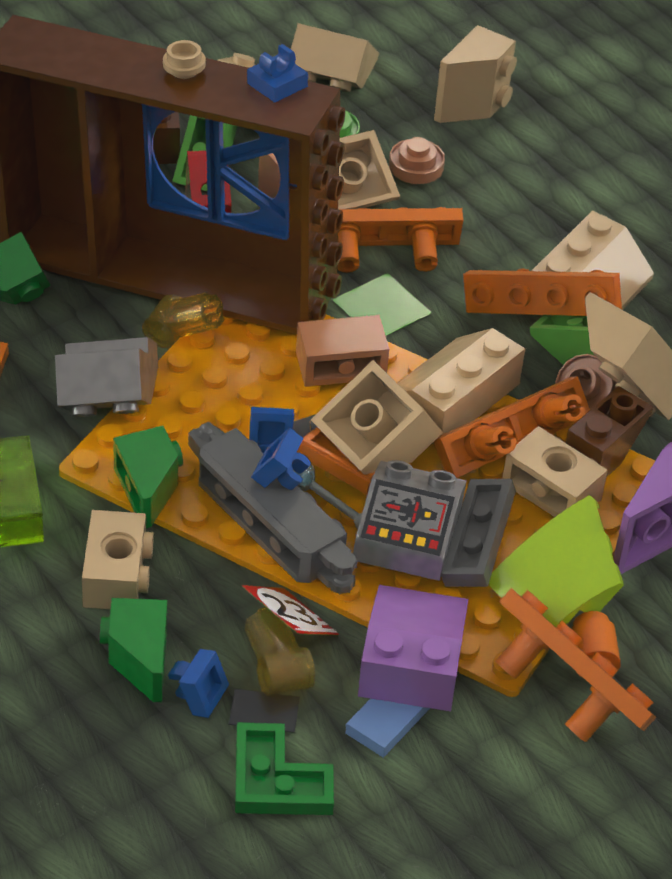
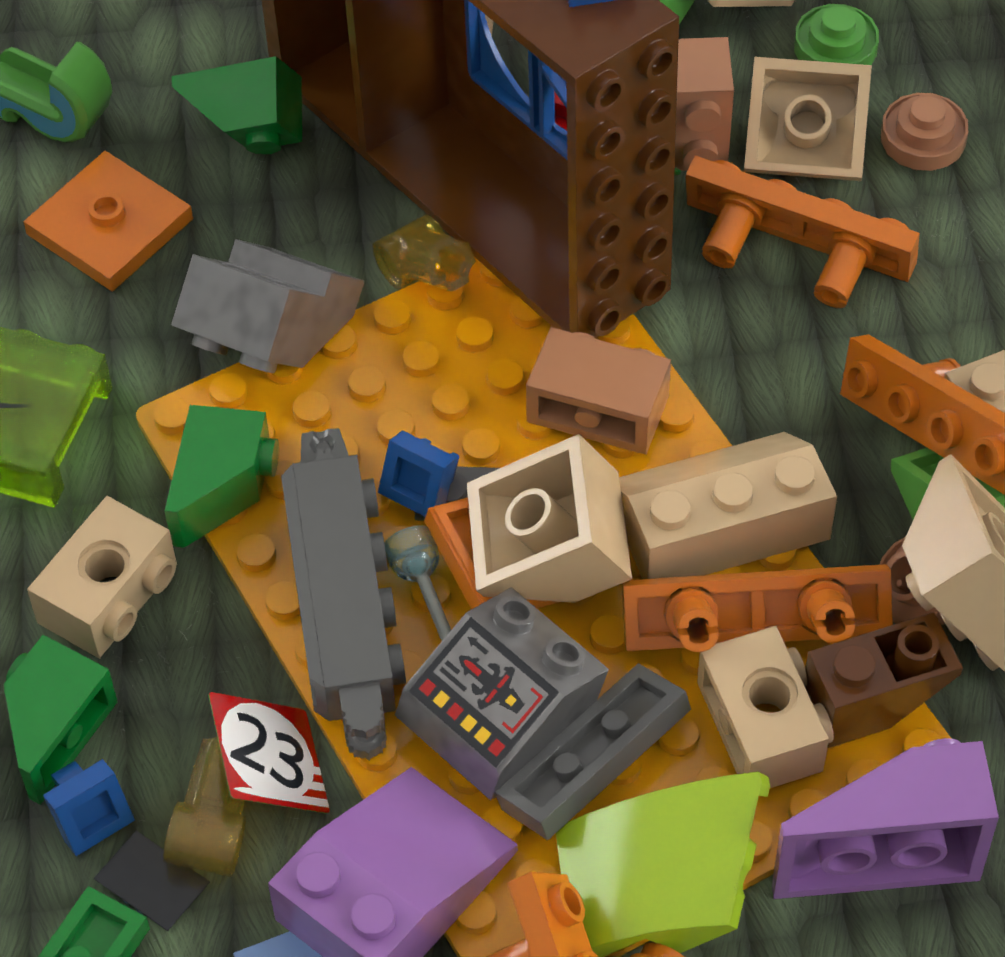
camera: 35 degrees right, 10 degrees up
blue tile [251,428,311,490] -> none
bright green sticker [333,273,431,336] -> none

